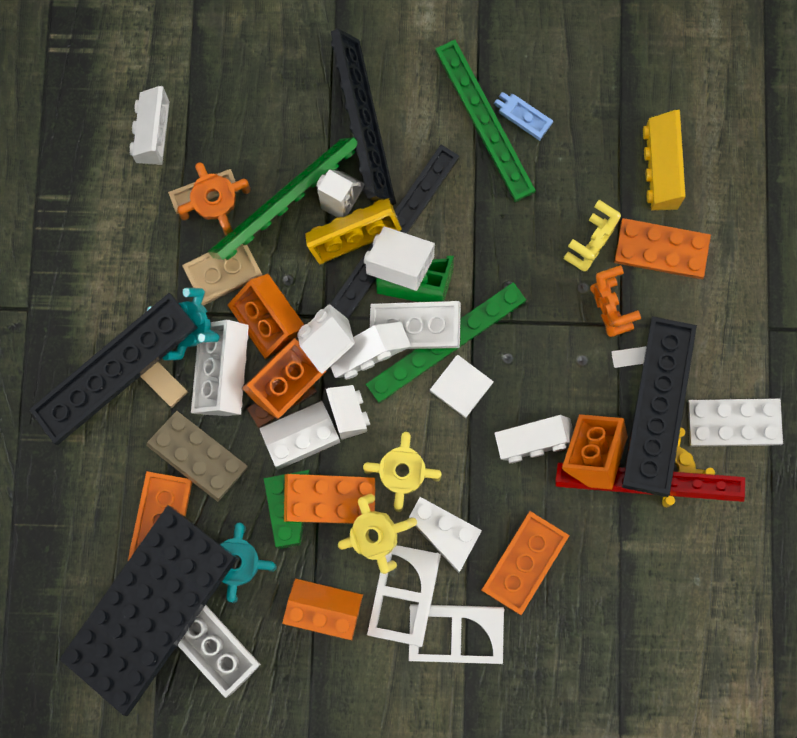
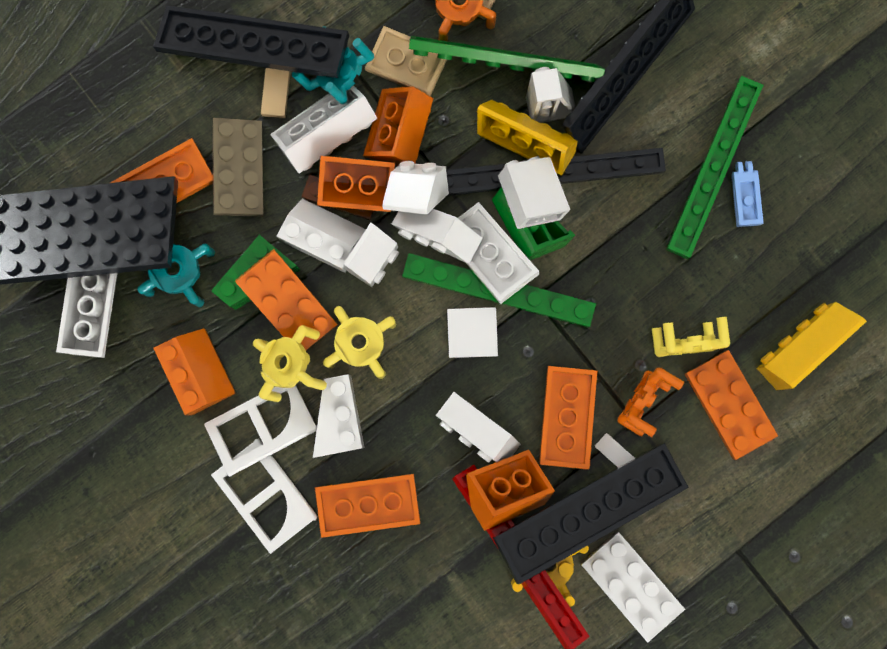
camera: 50 degrees right, 5 degrees up
none -> orange plate [539,366,597,469]

